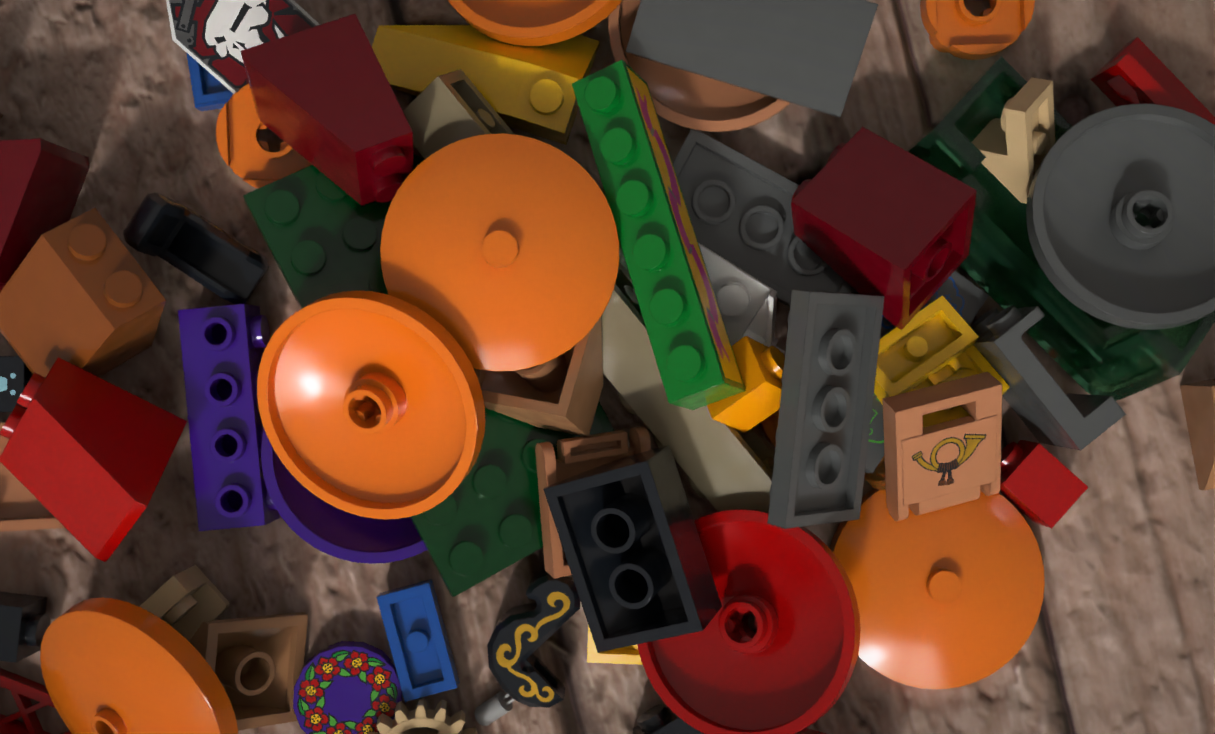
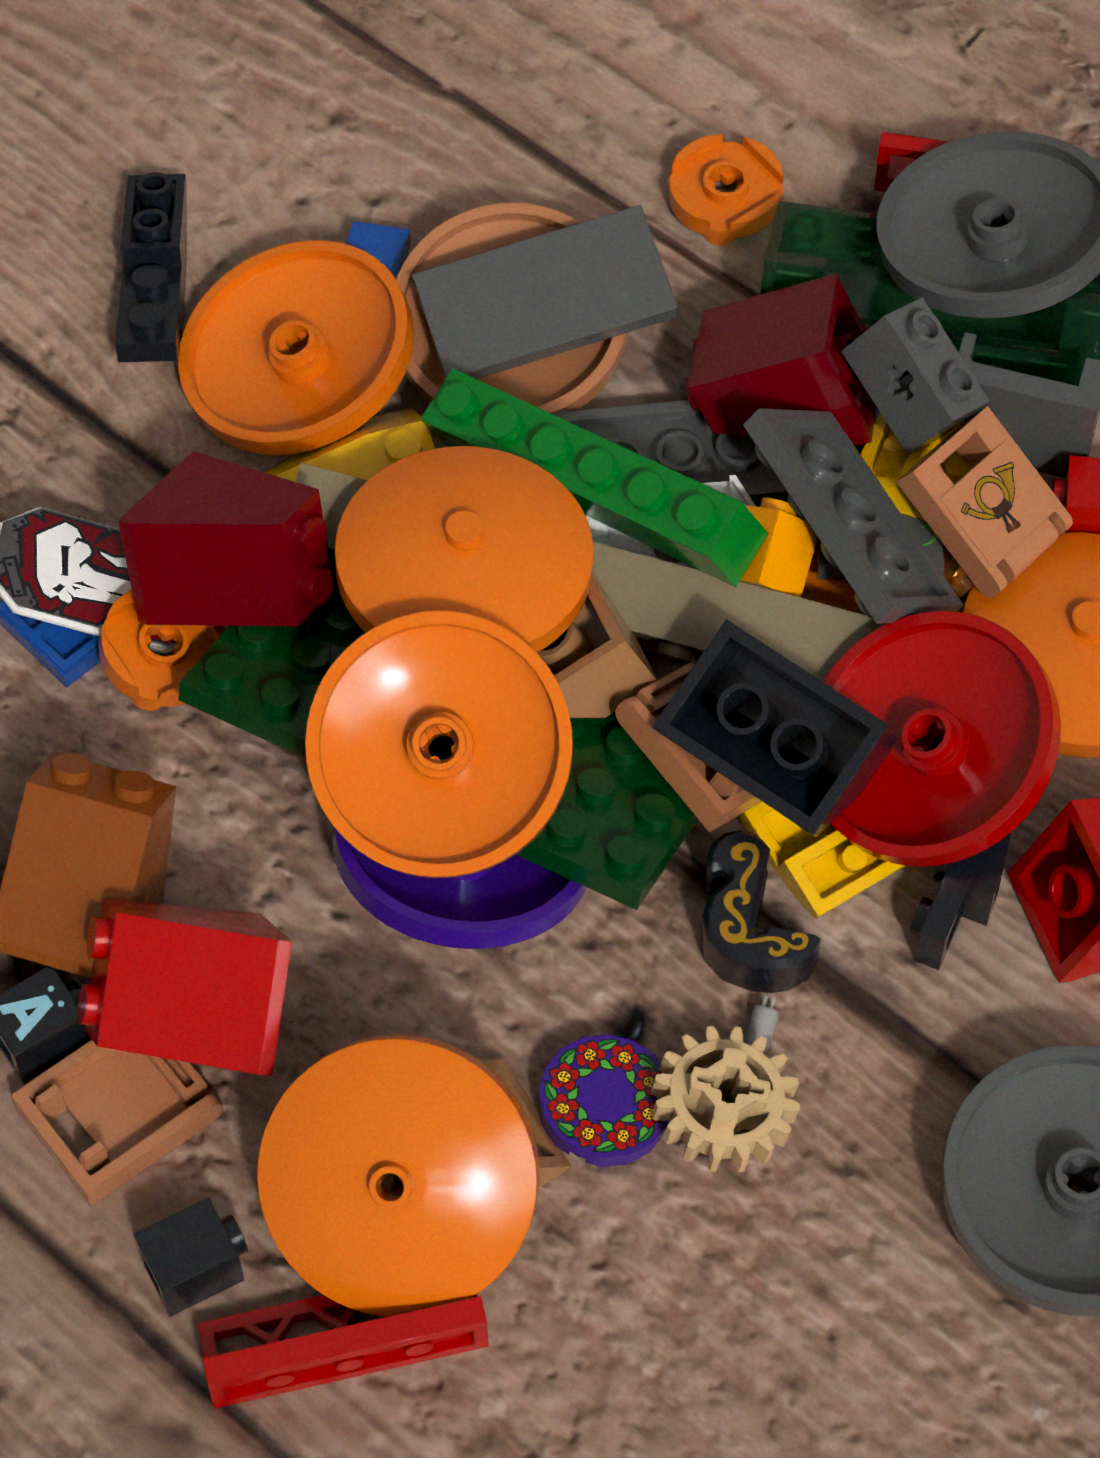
camera: 40 degrees left, 30 degrees down
black animal [123,193,269,305] -> none
dark purple brick [178,304,280,531] -> none
blue plate [376,579,460,702] -> none
tan slope [969,77,1055,204] -> none
none -> dark grey brick [841,297,990,455]

